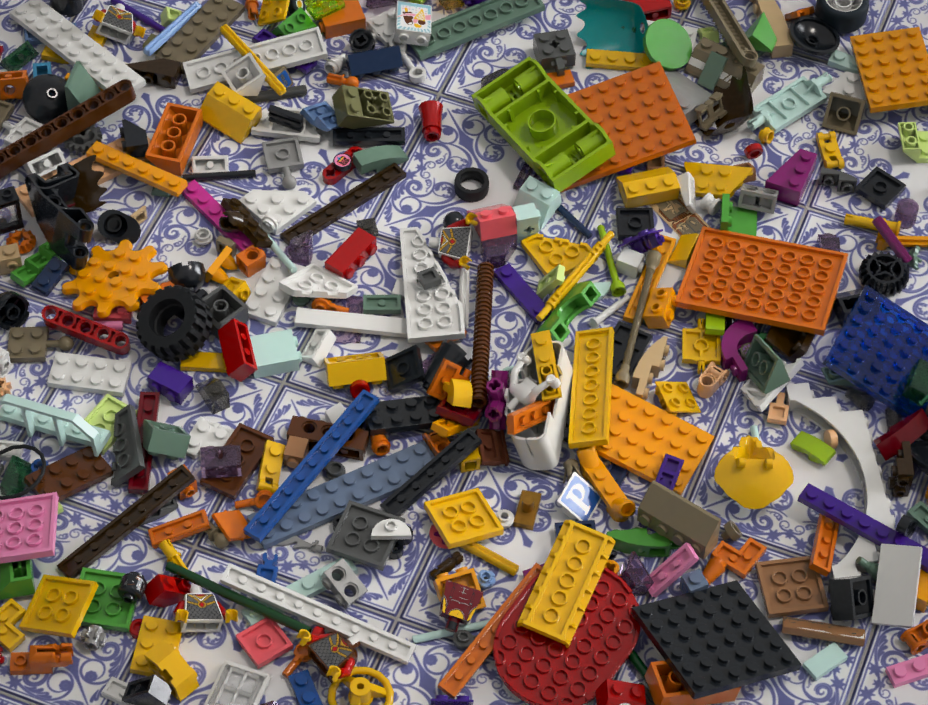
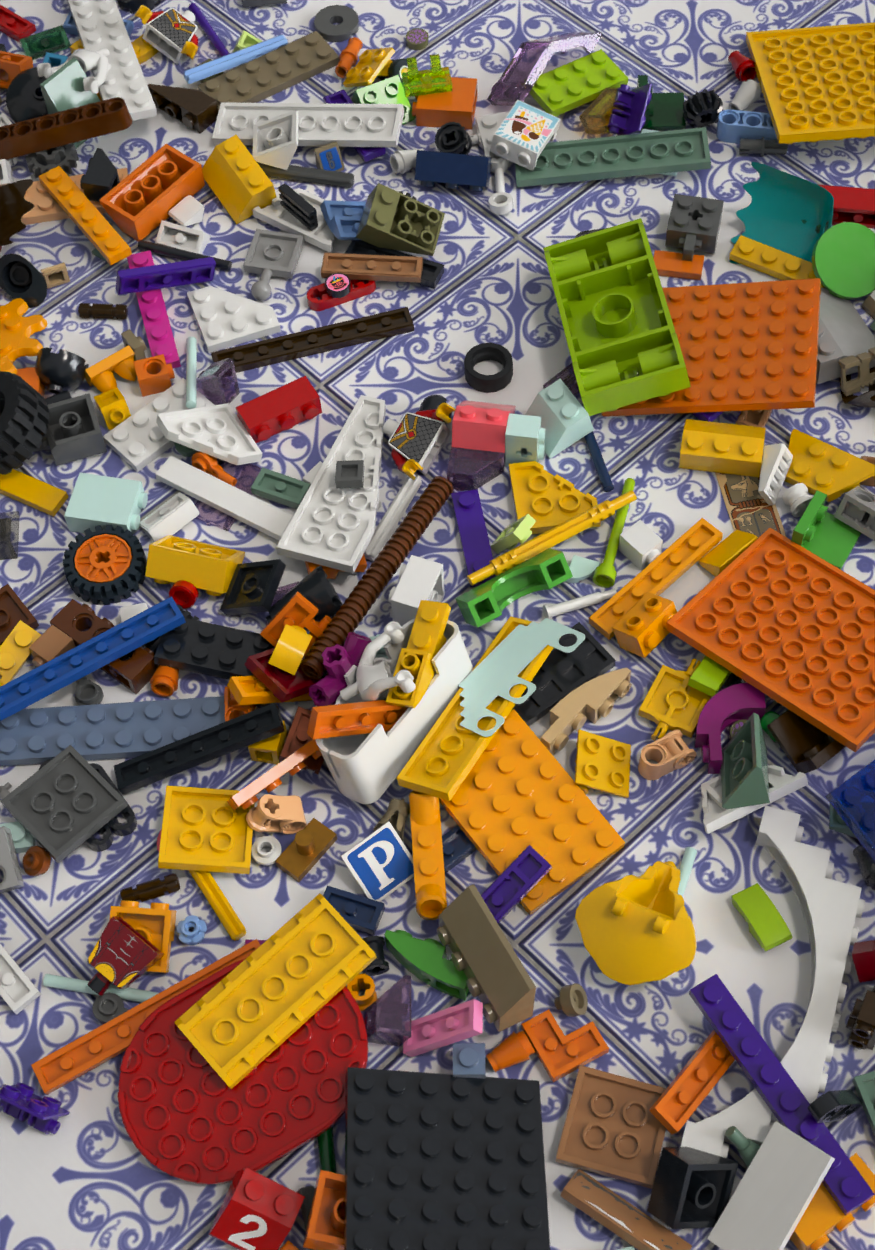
camera: 30 degrees right, 5 degrees up
white plate [194,227,213,245] -> none
red brick [218,318,258,382] -> none
dark brown plate [219,198,273,248] -> none
yellow axle [220,24,286,96] -> none
white plate [260,215,279,233] -> none
orange axle [326,73,359,87] -> none
sand green slope [353,145,409,175] -> none
clear smoke plate [356,218,378,237] -> none
white plate [371,519,412,540] -> none
red plant [418,100,443,142] -> none
dark tan hose [613,250,662,389] -> none
black plate [616,208,654,241] -> none
dark purple hinge [617,228,665,253] -> none
light nougat plate [767,392,789,426] -> none
light nougat tile [824,429,838,449] -> none
none -> dark orange plate [23,846,51,876]
none -> white piece [37,48,109,94]
none -> wheel [63,525,147,605]
none -> dark brown axle [78,303,128,320]
none -> dark purple plate [115,257,216,295]
none -> white slope [168,195,205,226]
none -> plate [227,739,322,811]
none -> light nougat piece [246,794,307,834]
none -> medium nougat tile [321,253,423,283]
none -> white brick [388,555,445,627]
none -> light aqua piece [459,618,585,737]

